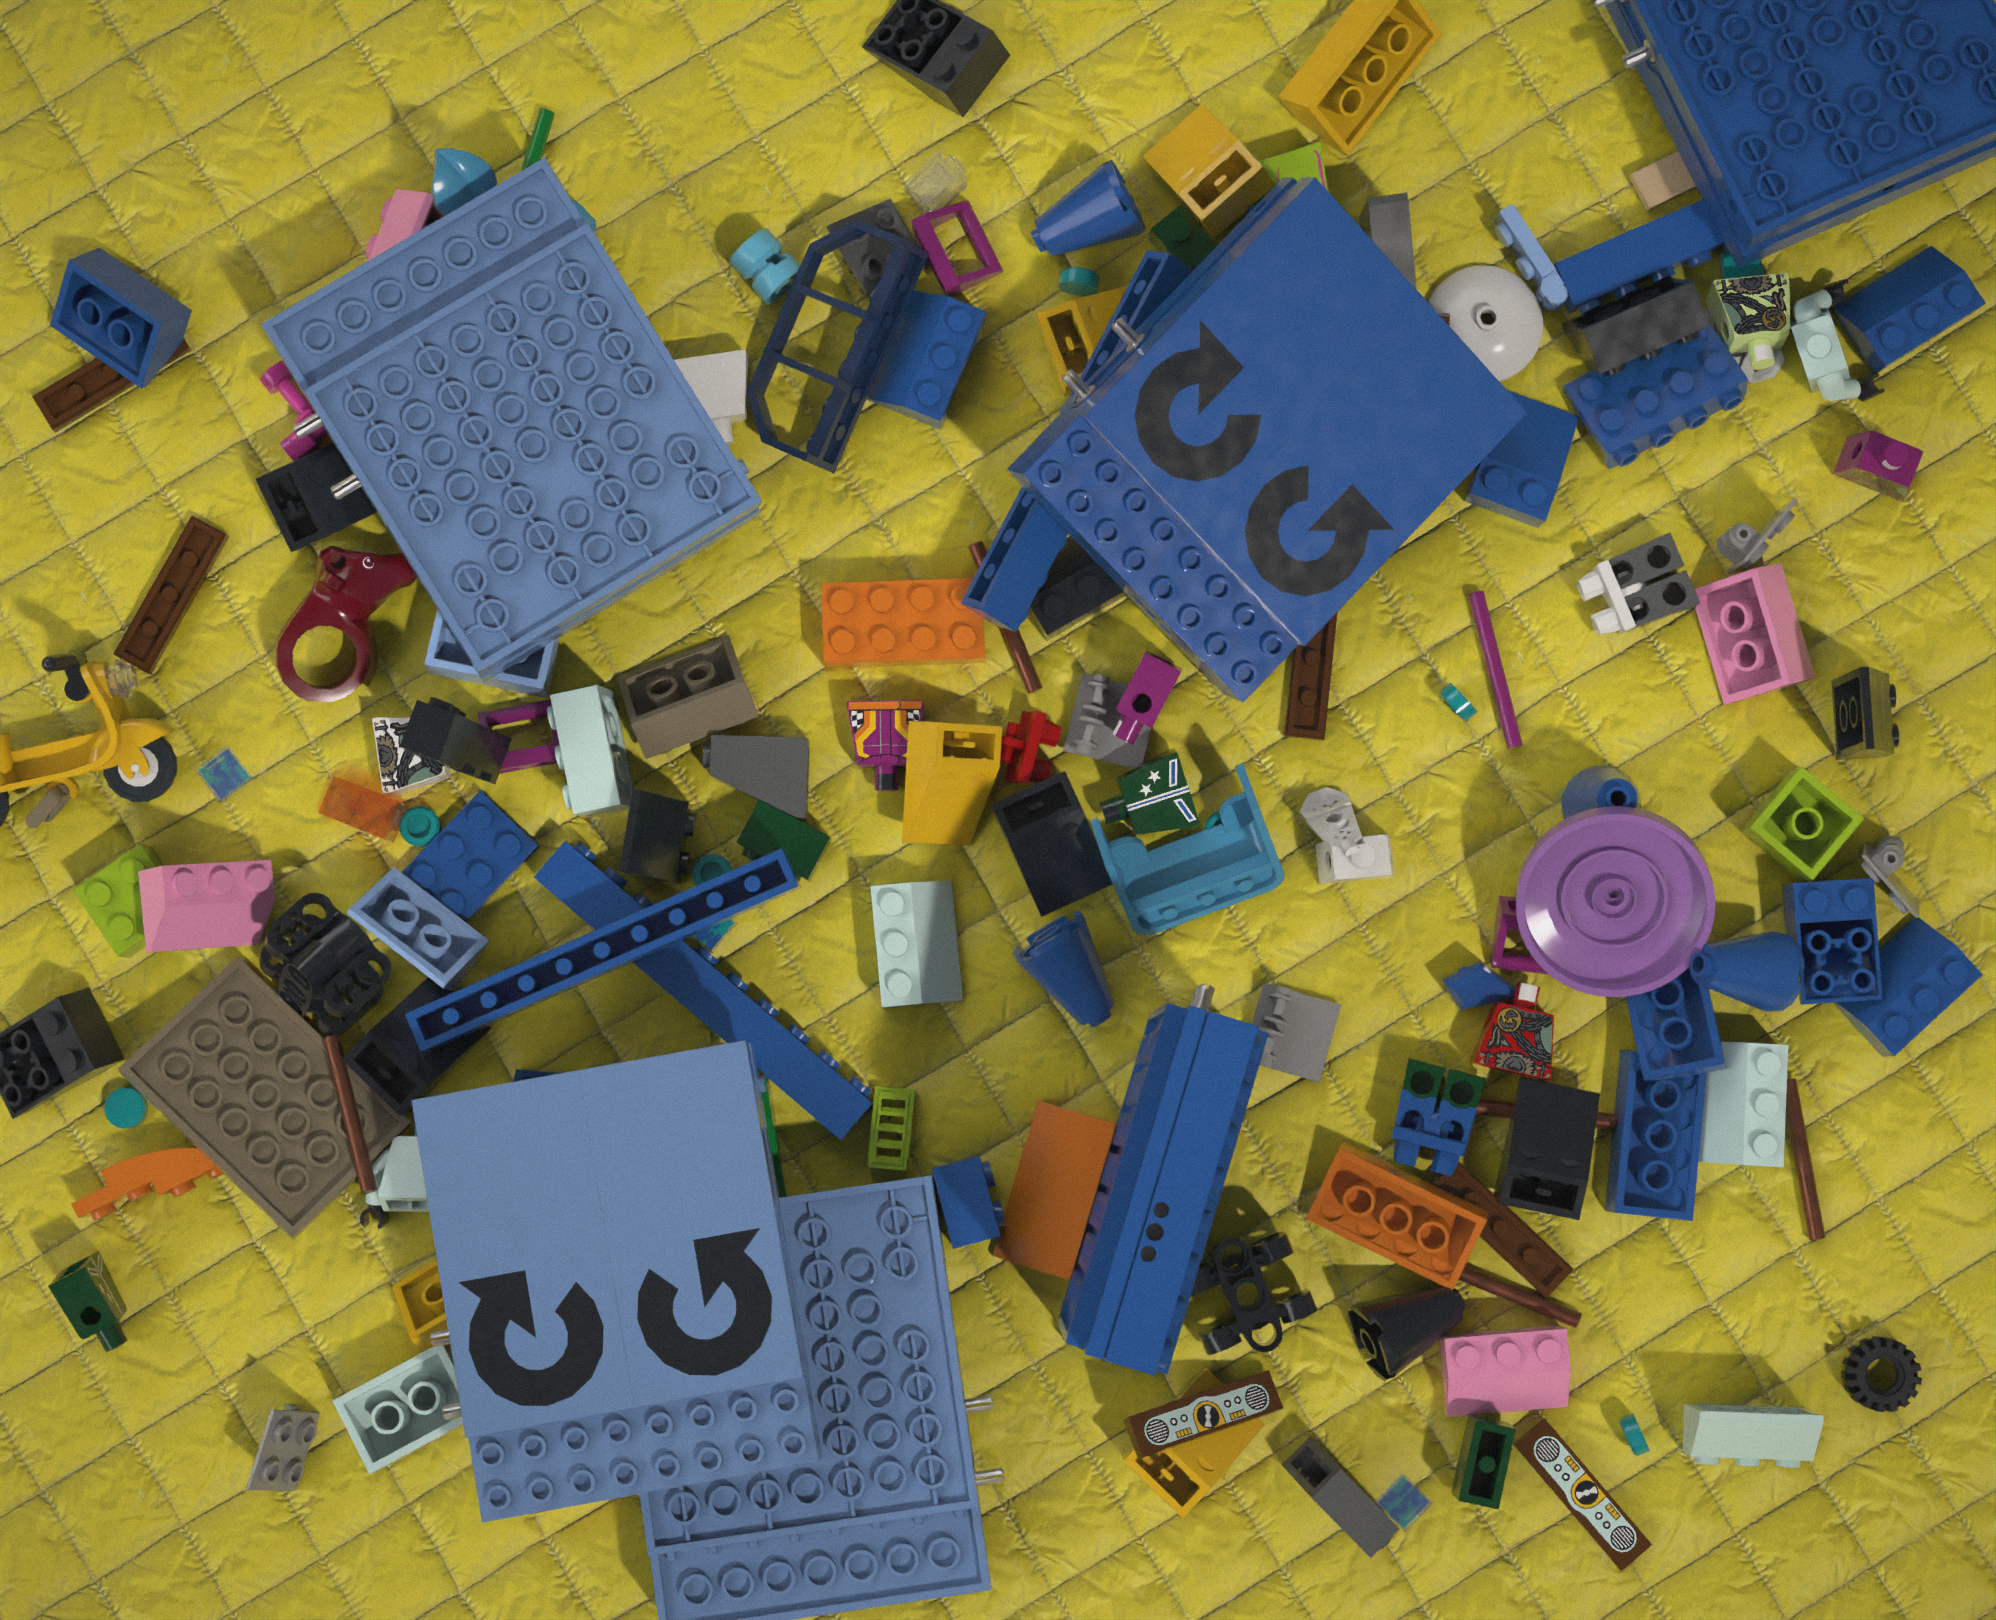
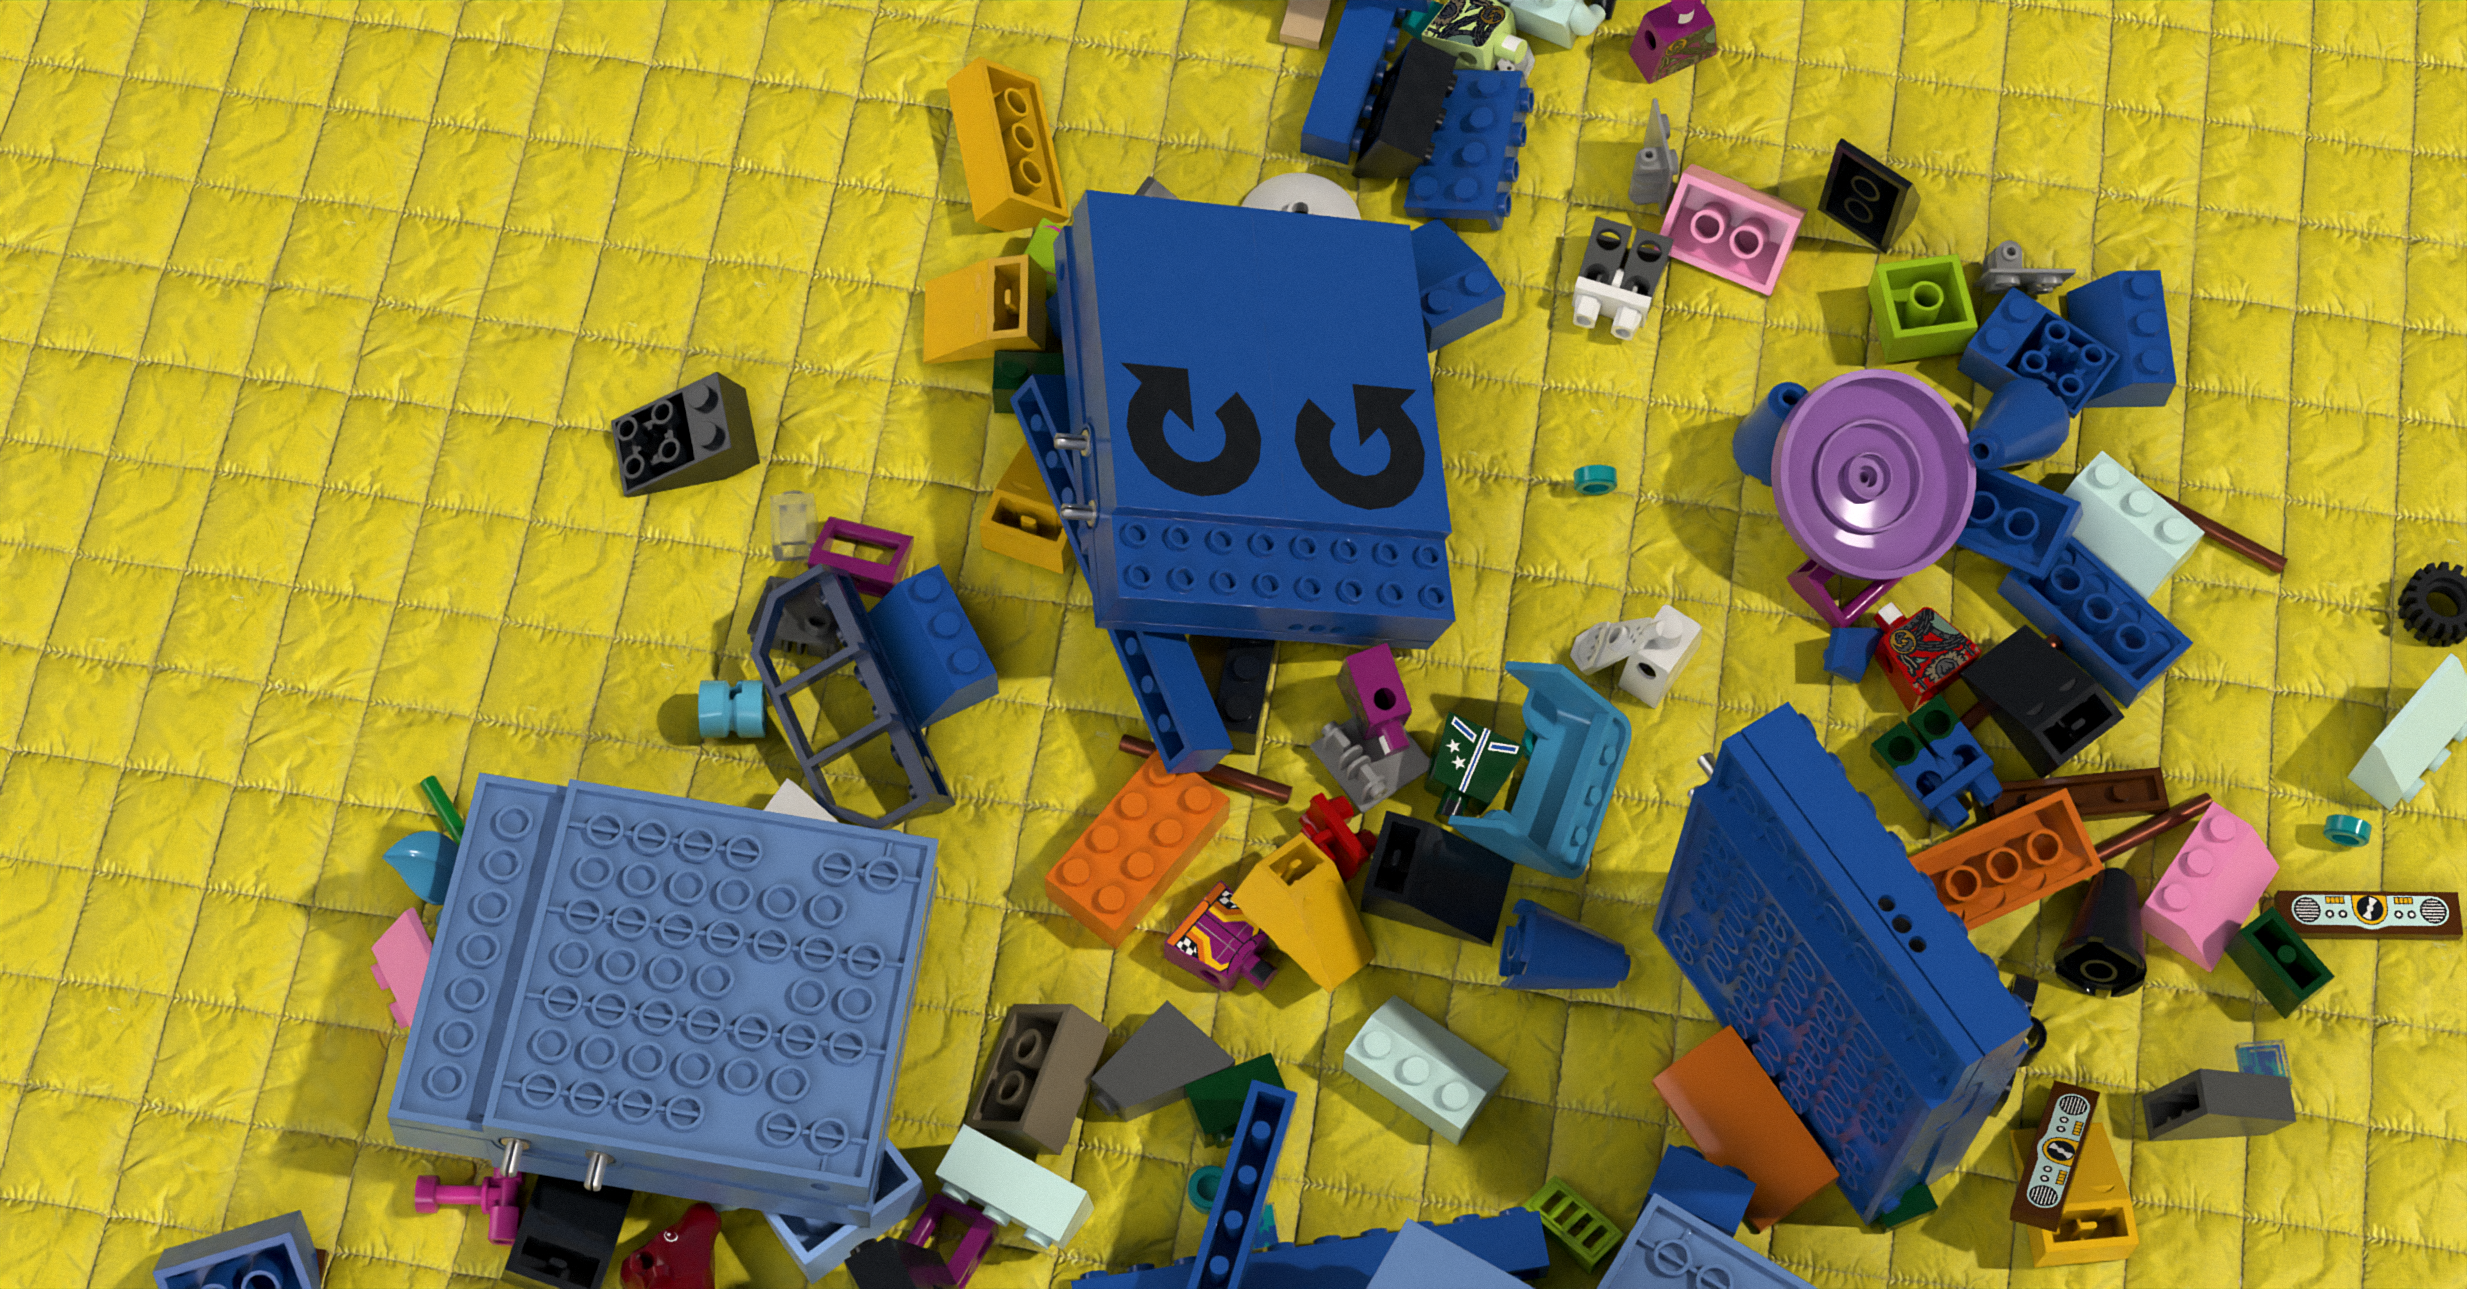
camera: 50 degrees left, 20 degrees down
black slope [620,789,697,884] -> none
blue cone [1031,160,1146,256] -> none
teal tile [1059,267,1100,296] -> none
reddish brown tile [1284,612,1338,741] -> none
magenta bar [1468,591,1523,749] -> none
light blue hinge [1494,205,1568,312] -> none

